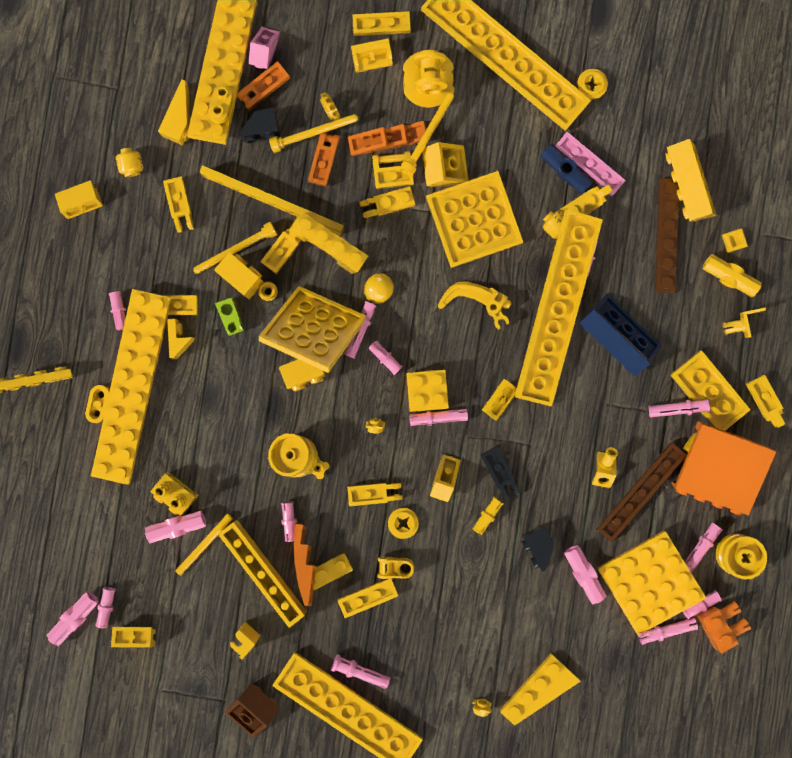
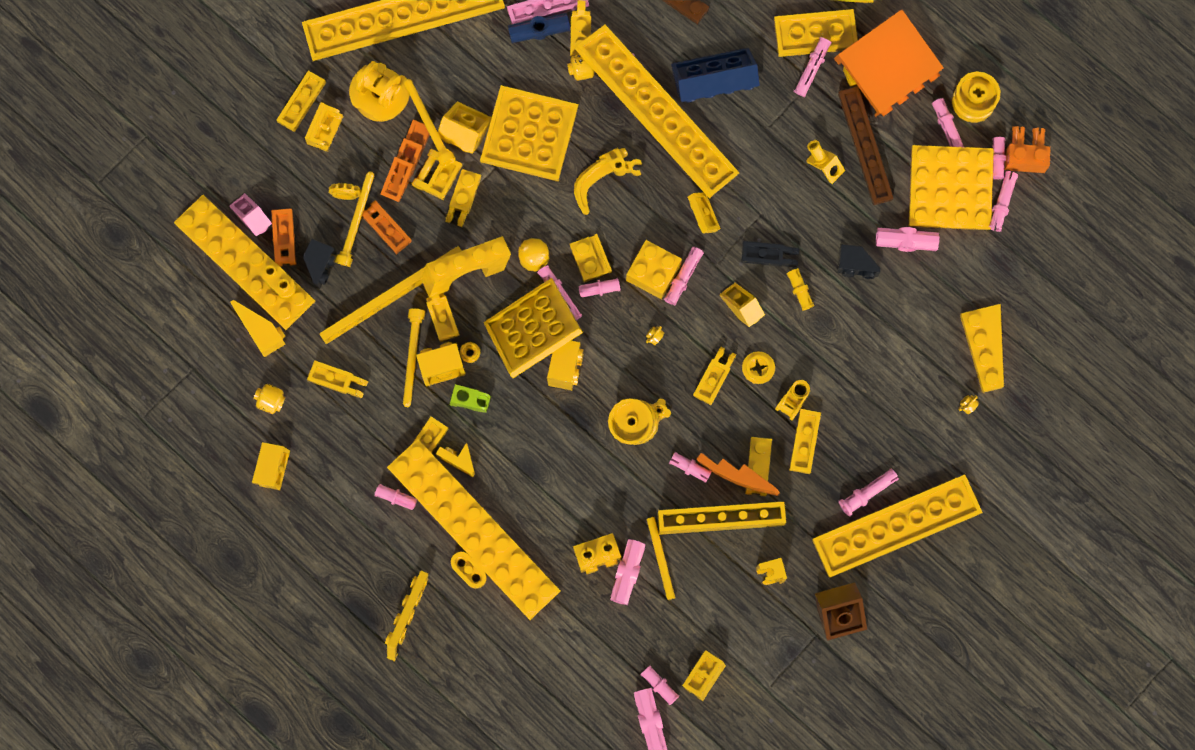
camera: 55 degrees left, 10 degrees down
none -> yellow plate [570,234,612,283]

